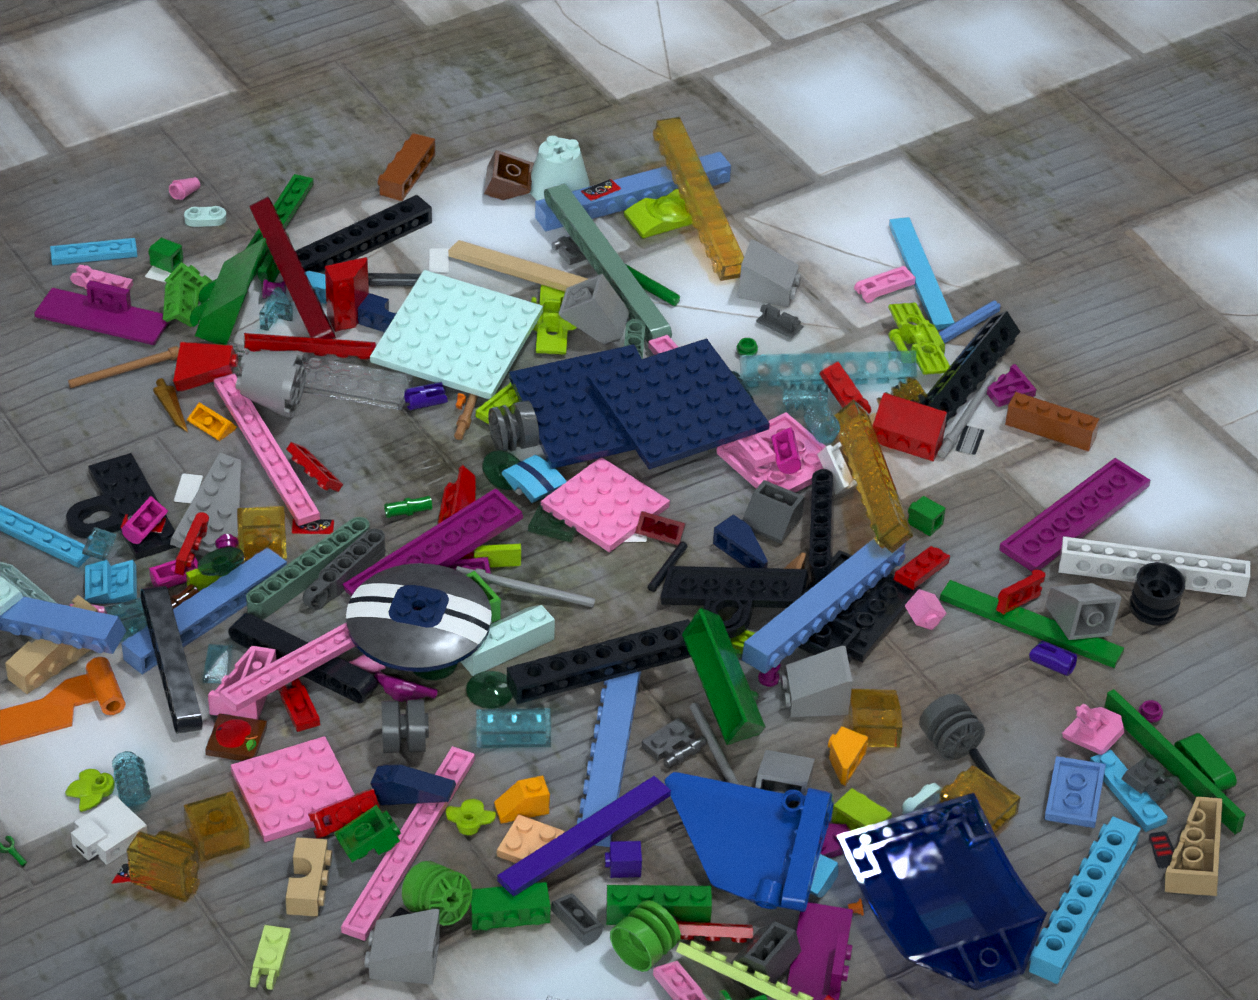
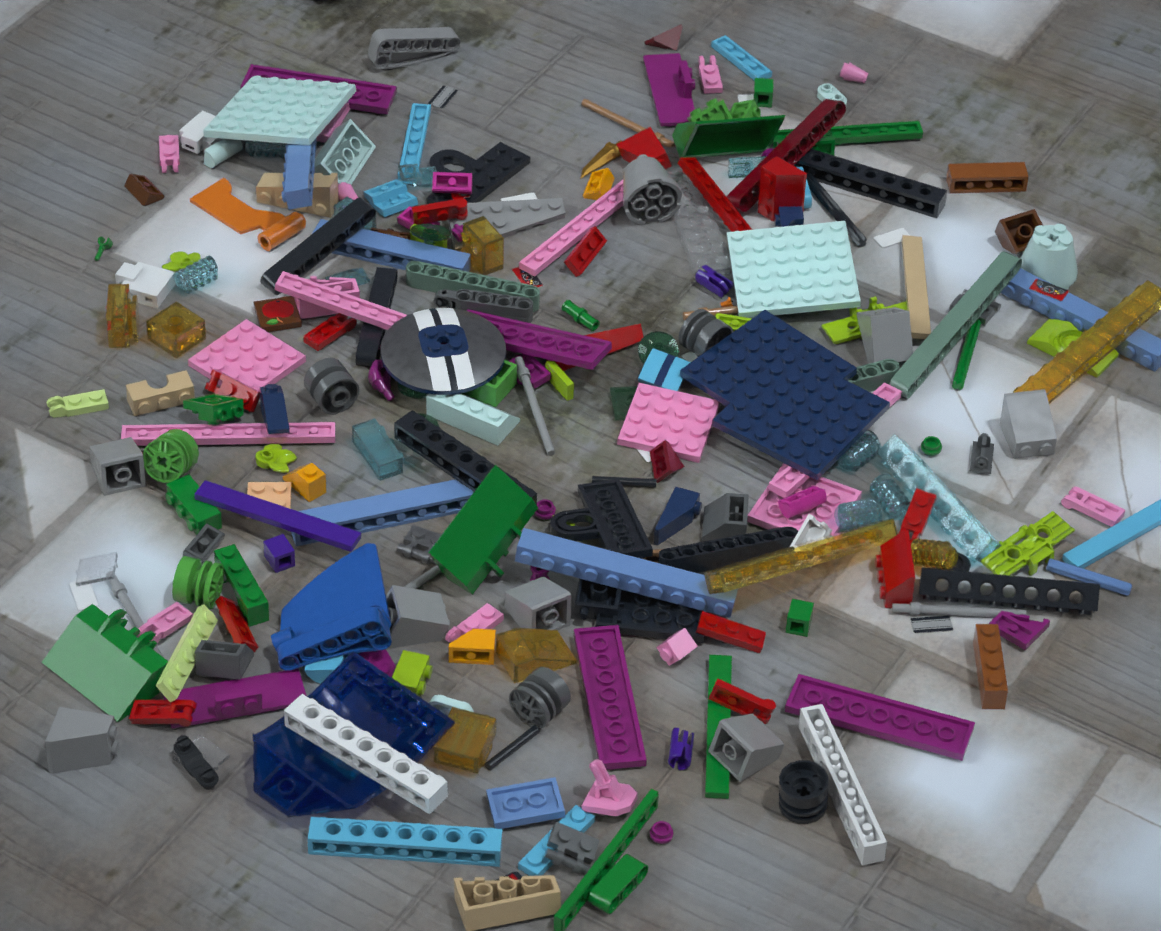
camera: 65 degrees right, 0 degrees up
none -> white brick [284,694,448,814]
none -> bright pink hinge [445,603,504,643]
none -> magenta plate [574,625,647,770]
none -> slope [644,24,683,51]

